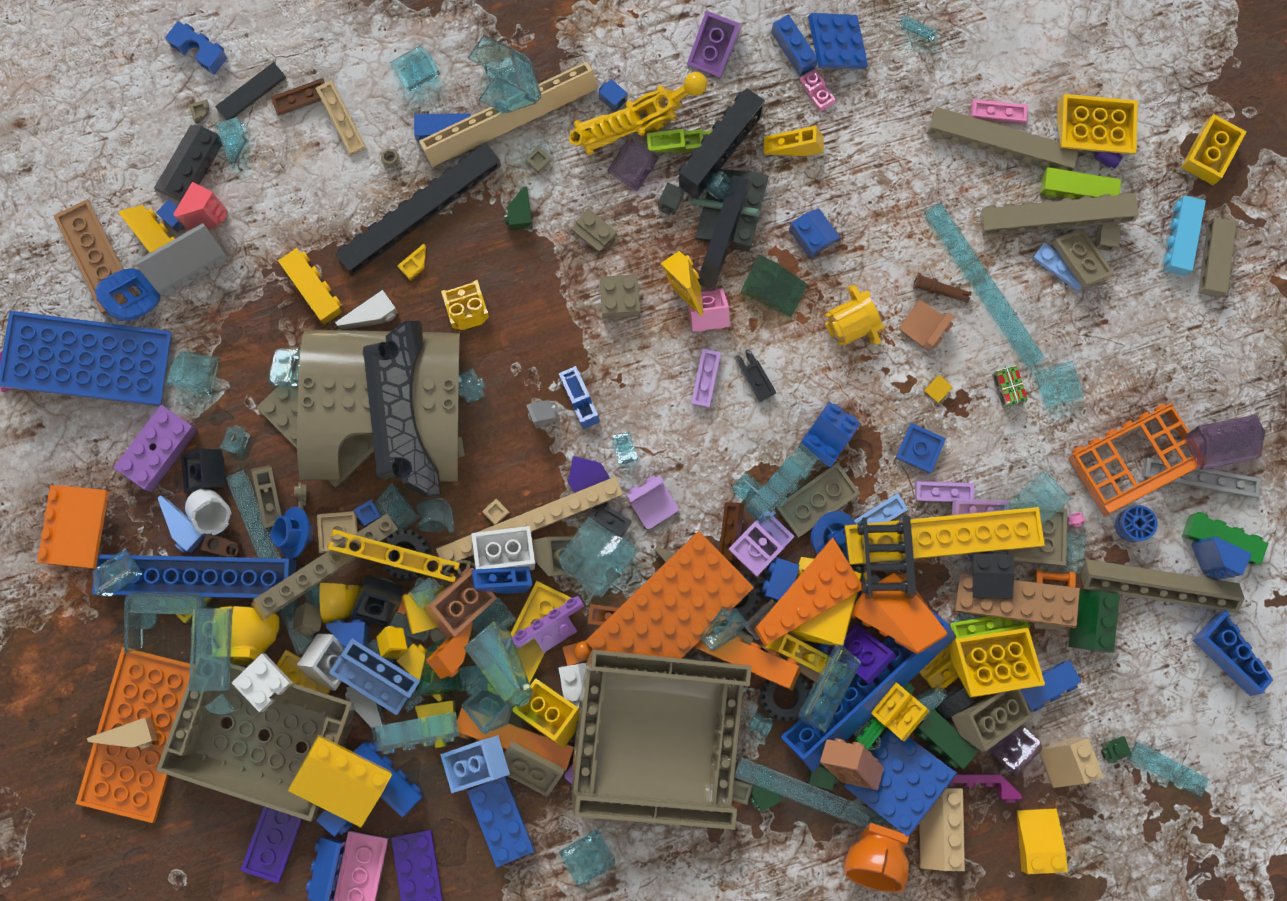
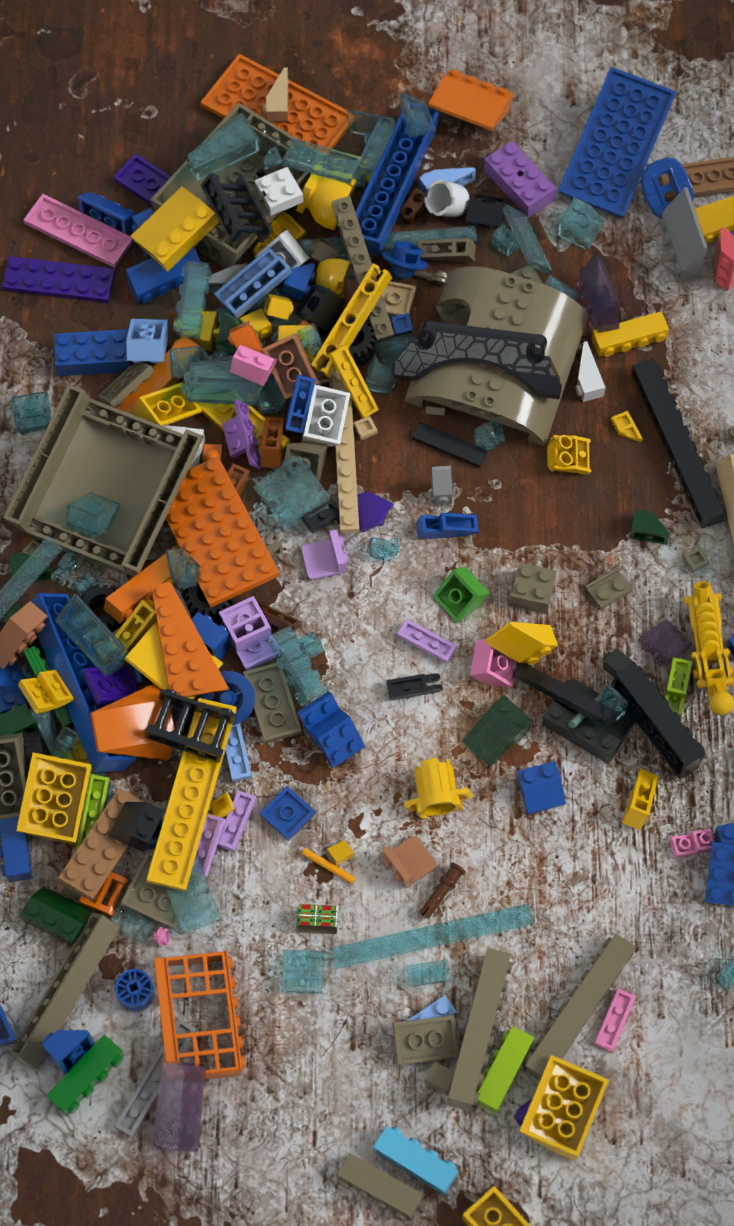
camera: 115 degrees right, 15 degrees down
none -> clear light blue plate [51,550,77,586]
none -> clear light blue bracket [51,726,80,760]
none -> clear light blue slope [66,492,120,538]
none -> clear light blue wedge [187,113,260,180]
none -> black fence [201,173,272,243]
none -> yellow tile [208,793,235,818]
none -> bright pink slope [229,345,277,386]
none -> dark orange slope [260,417,284,468]
none -> light orange bar [302,847,356,885]
none -> yellow tile [328,345,379,419]
none -> clear light blue plate [407,960,450,987]
none -> black tile [412,422,487,468]
none -> bright green slope [433,567,490,623]
none -> clear light blue tile [502,205,553,274]
none -> clear purple slope [577,253,619,333]

